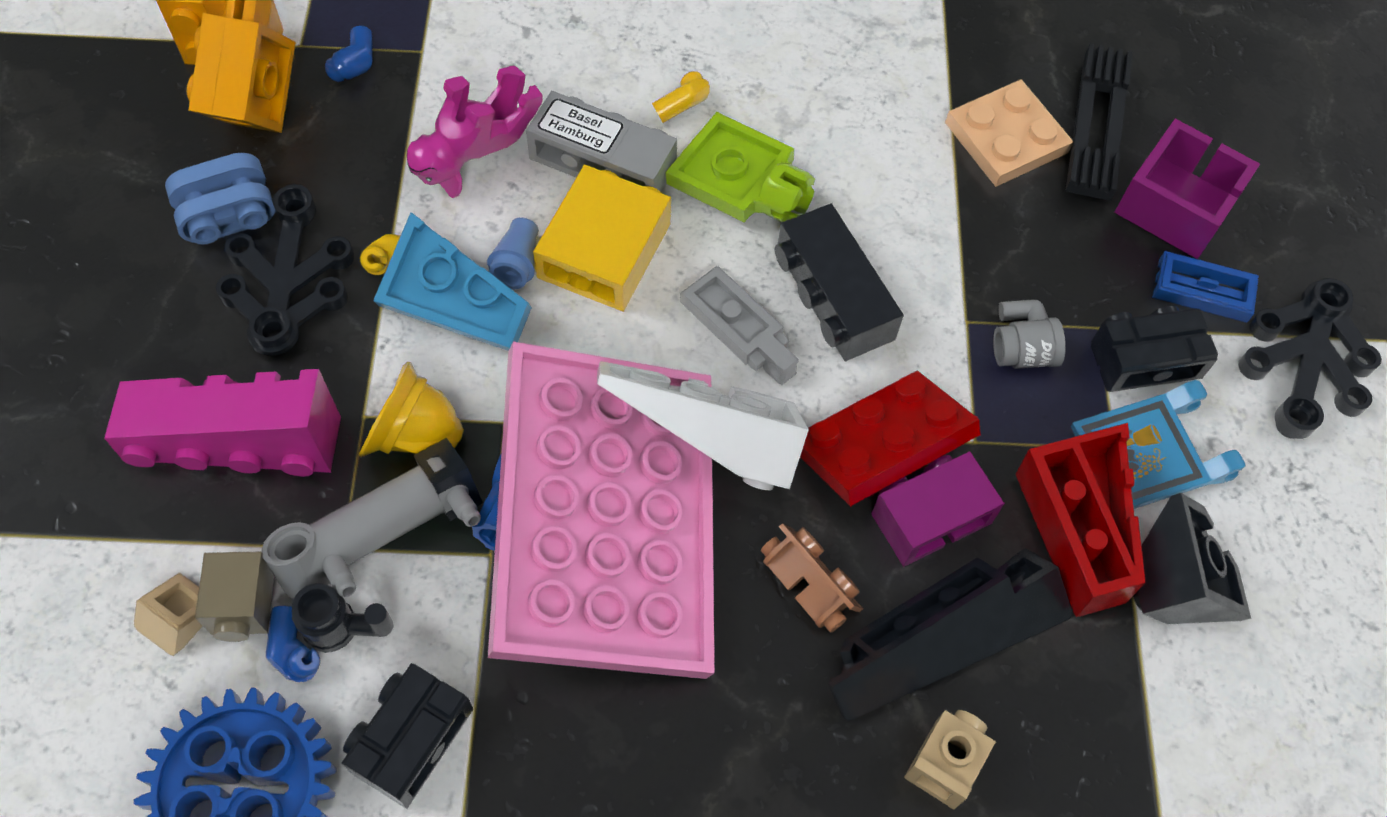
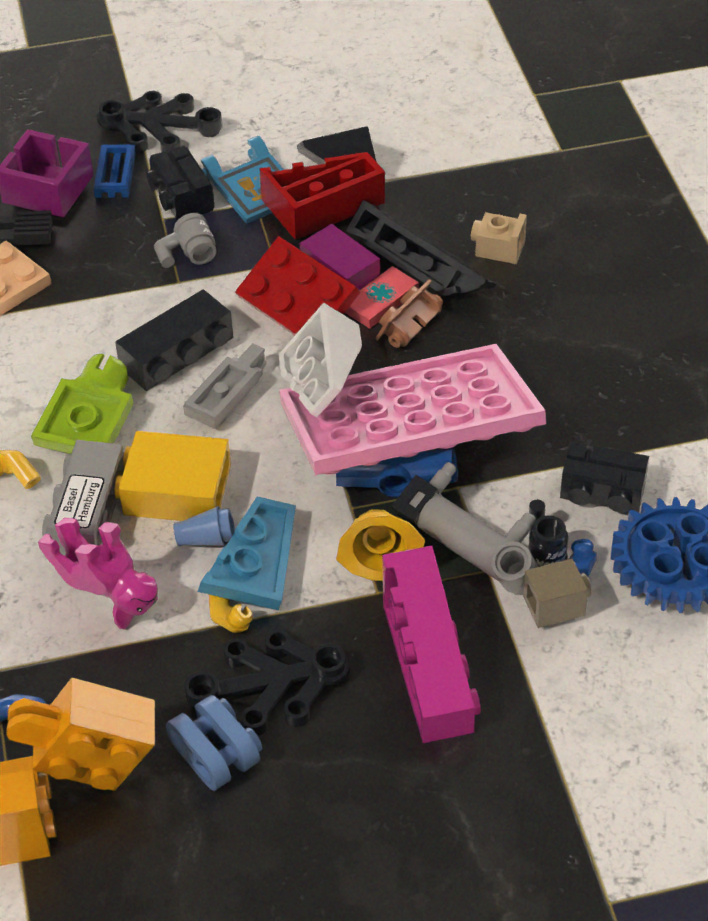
camera: 100 degrees left, 15 degrees down
tan slope [134,573,202,656] -> none
none -> coral tile [345,266,419,329]

